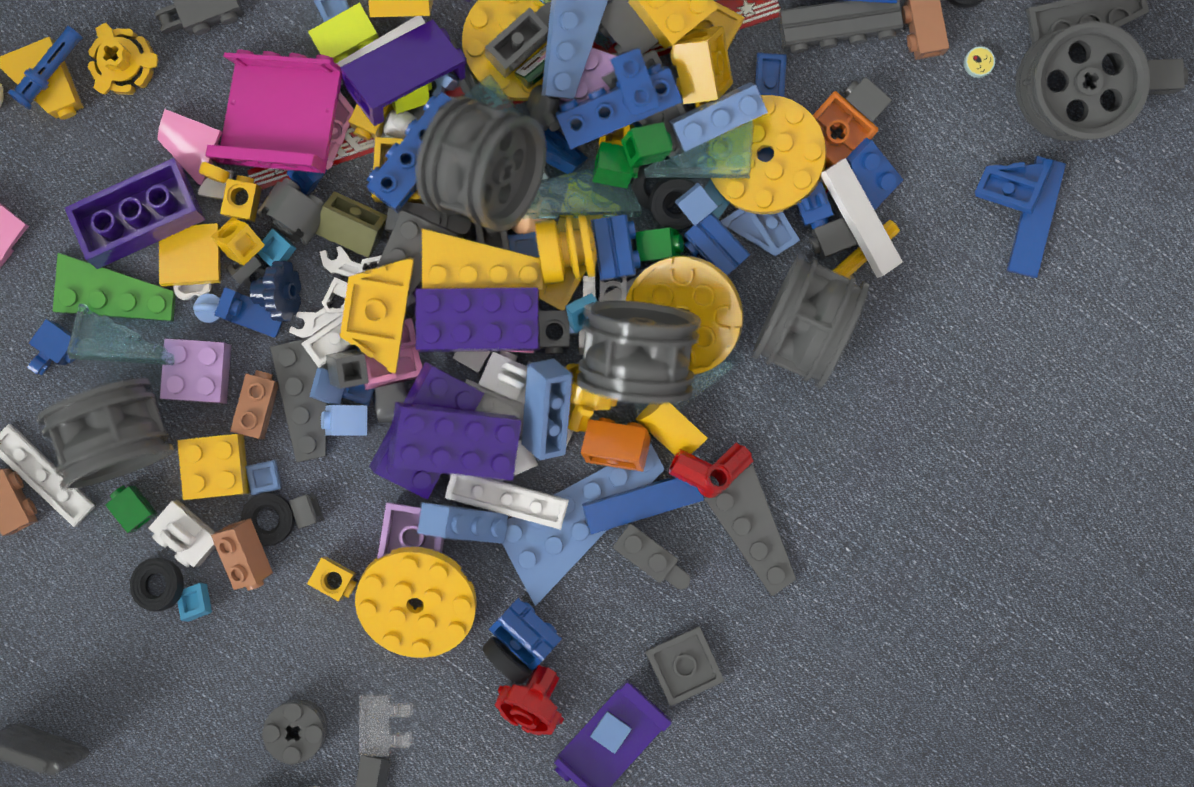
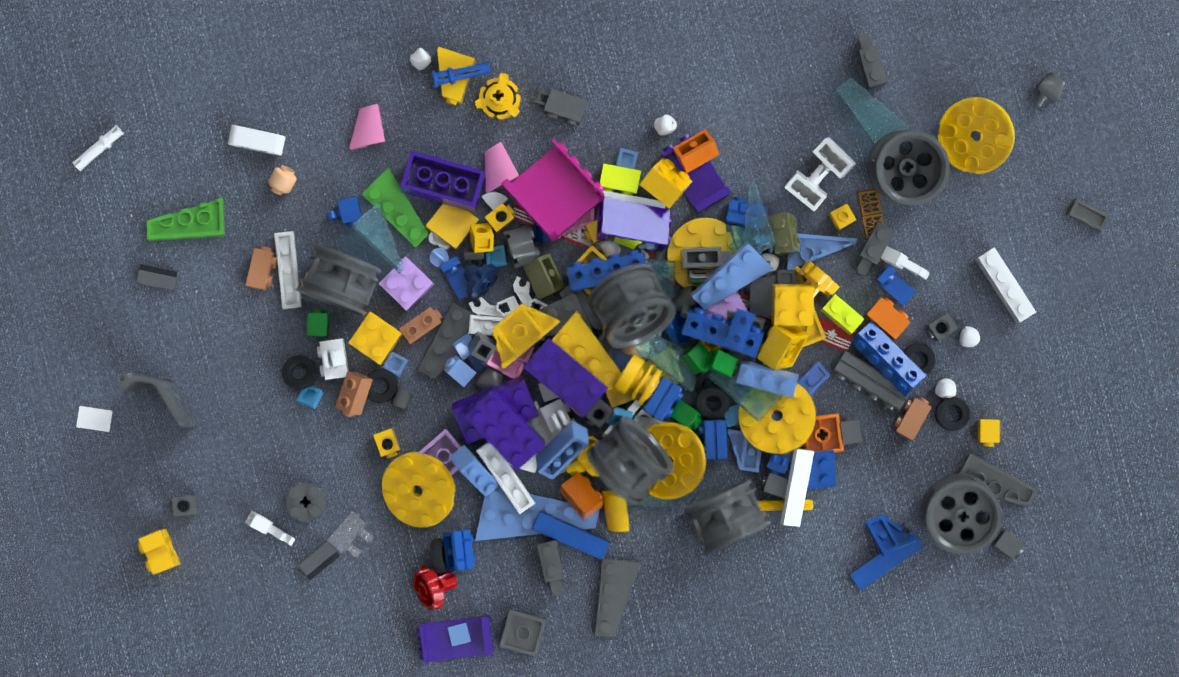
camera: 40 degrees right, 0 degrees up
yellow tile [198,162,230,184] -> none
red piece [668,442,754,498] -> none
medium blue tile [675,183,718,226] -> none
light yellow tile [964,47,995,78] -> none

